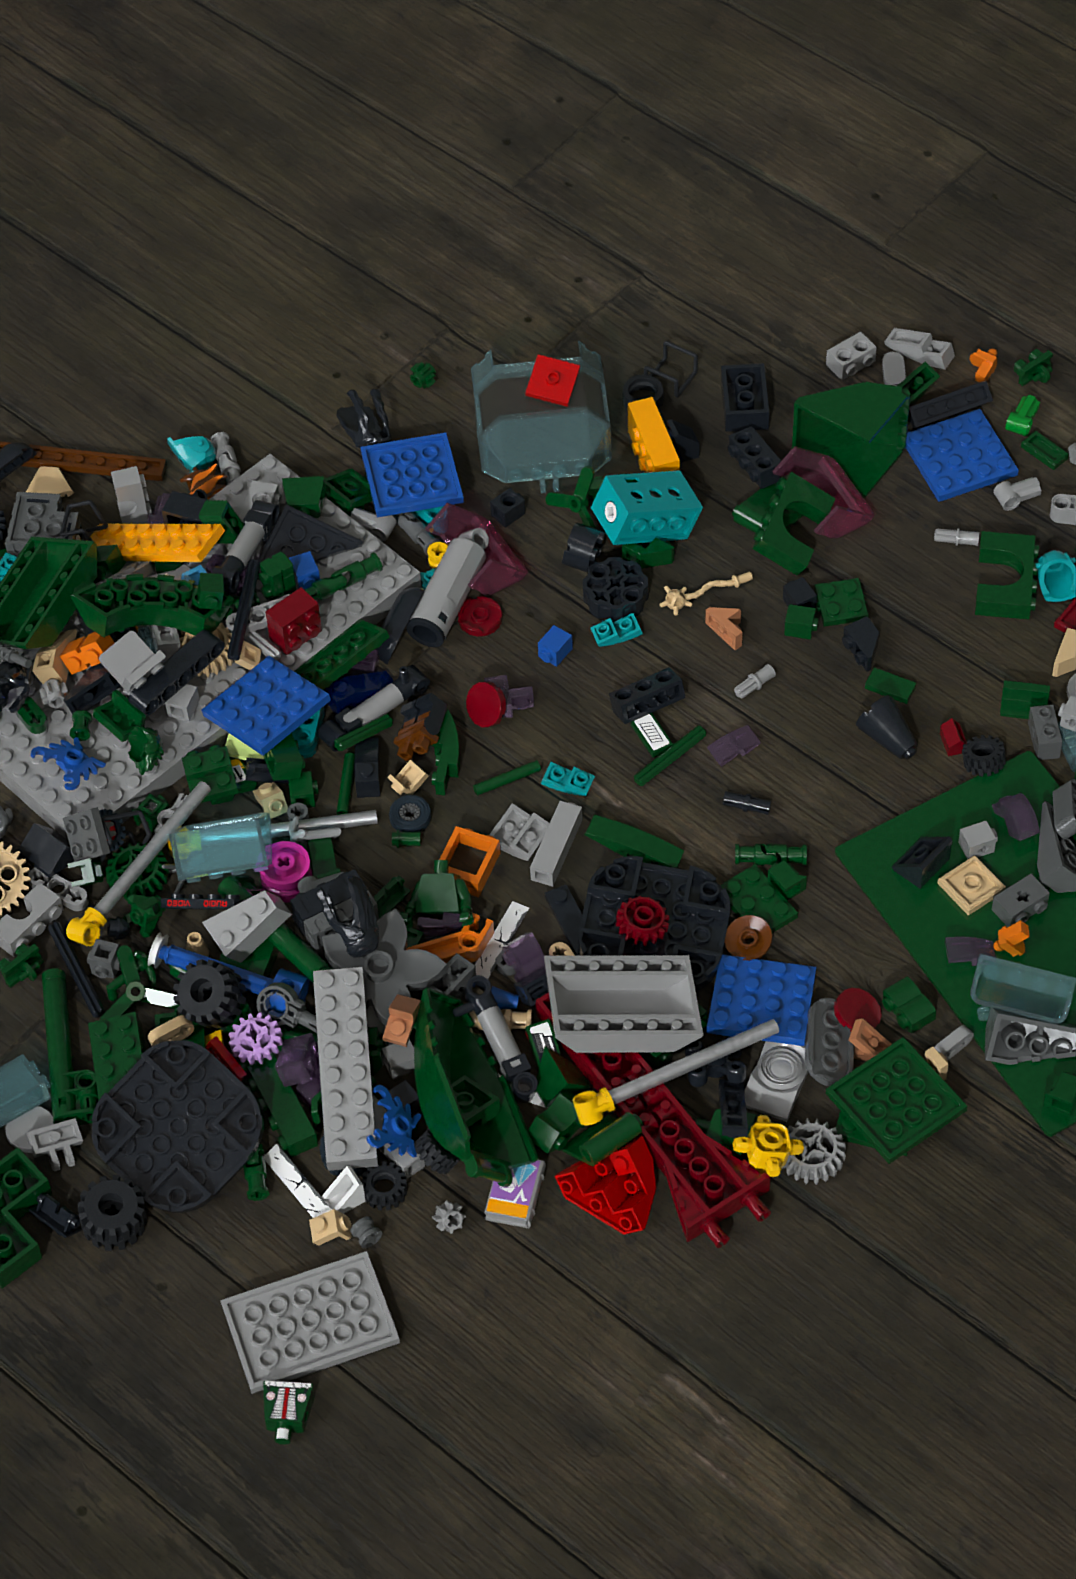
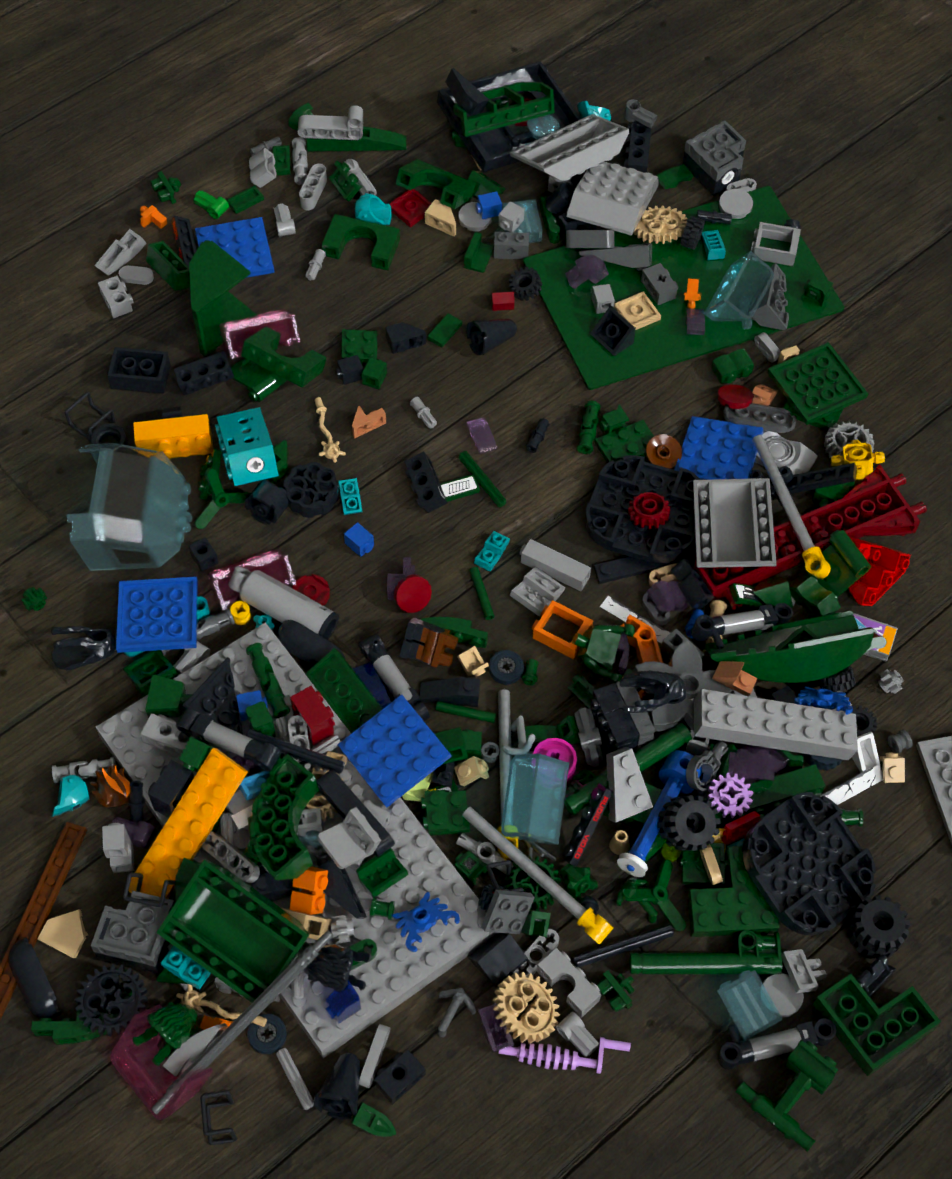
camera: 85 degrees left, 5 degrees up
dark grey brick [87,939,121,979] -> none
dark green hair [128,726,164,775] -> none
dark green brick [197,573,224,610] -> none
dark green axle [334,714,393,751] -> none
red plate [525,354,580,407] -> none
dark green slope [584,815,684,868] -> none

